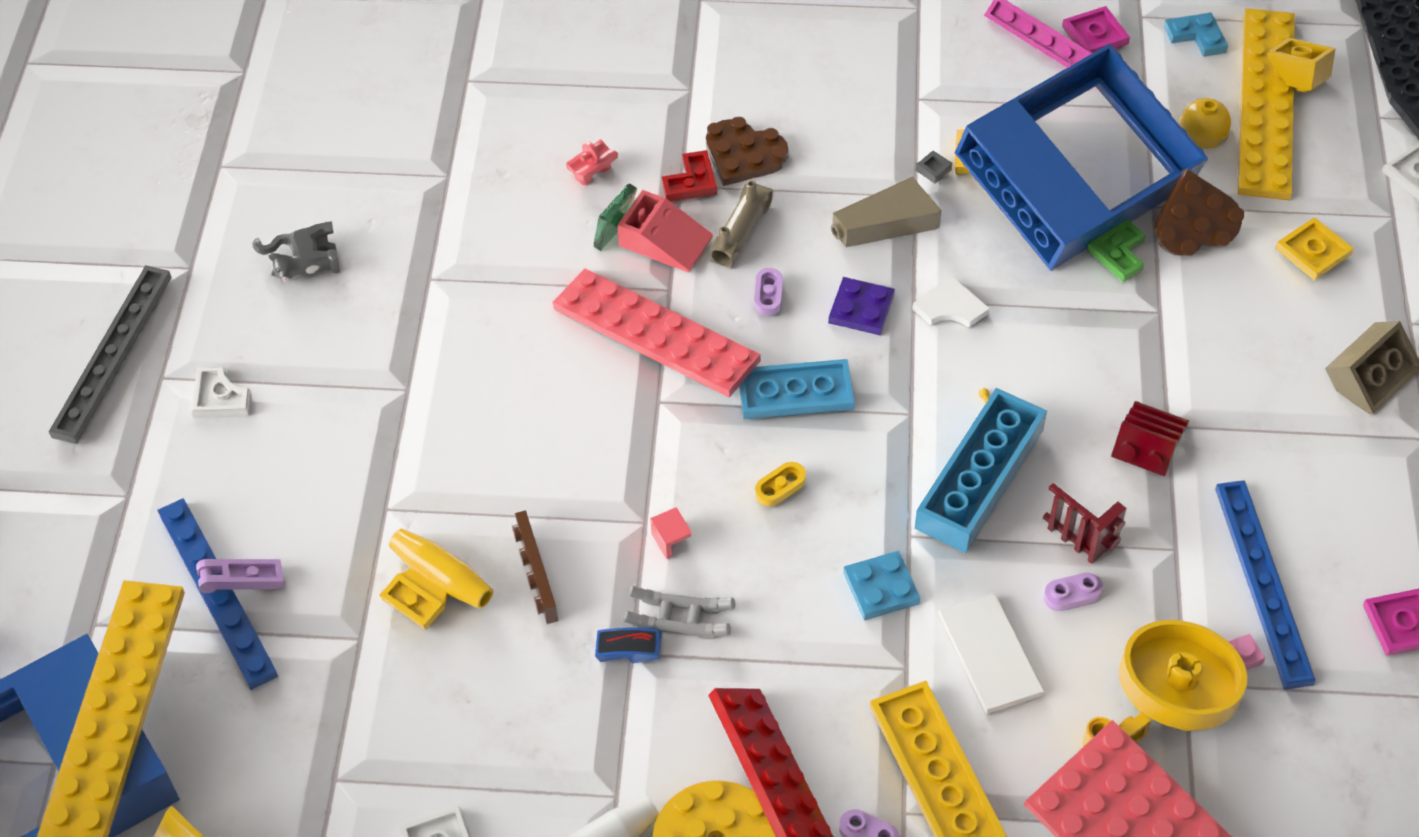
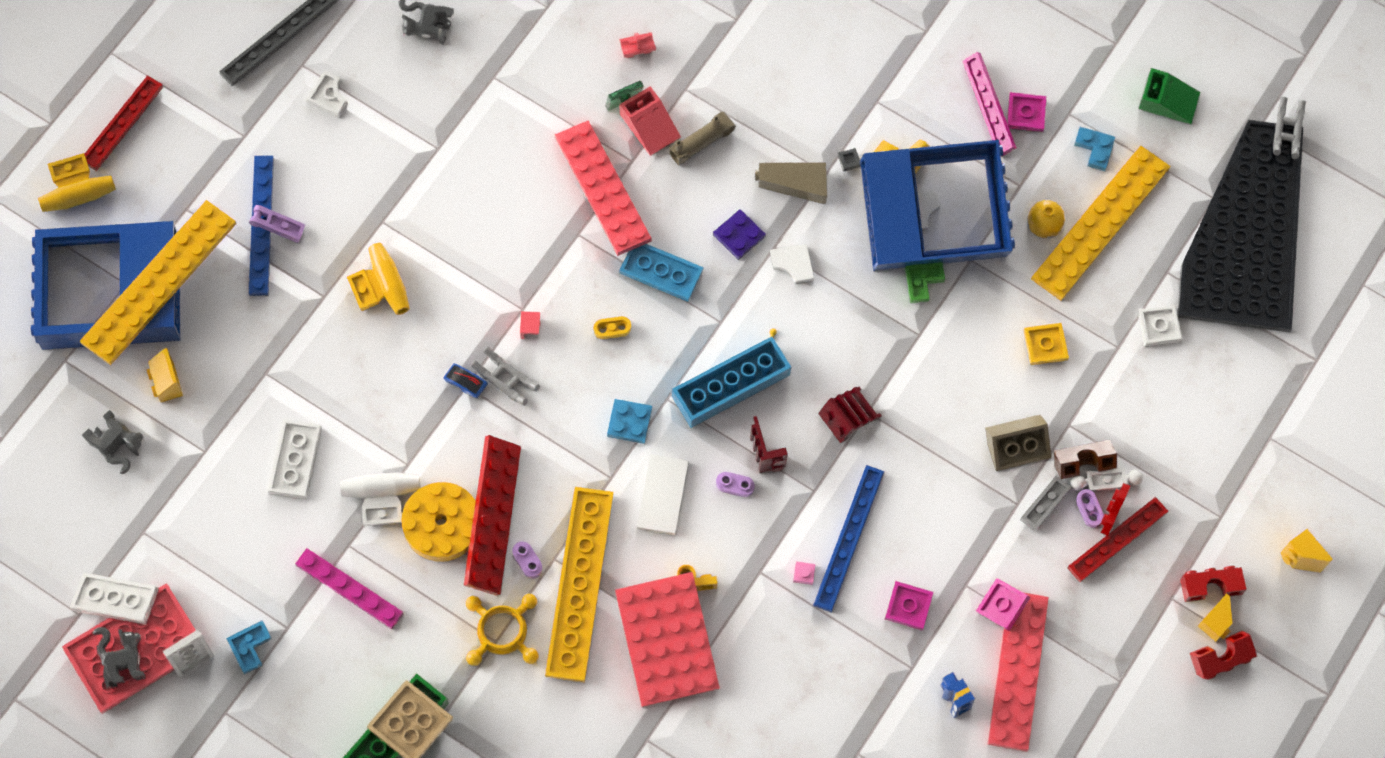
camera: 25 degrees right, 15 degrees up
reddish brown plate [512,510,558,624] -> none
red plate [661,150,717,202] -> none
reddish brown plate [705,116,789,186] -> none
lavender plate [754,268,783,316] -> none
yellow piece [1119,620,1247,731] -> none
reddish brown plate [1154,170,1244,256] -> none
yellow slope [1267,38,1336,92] -> none

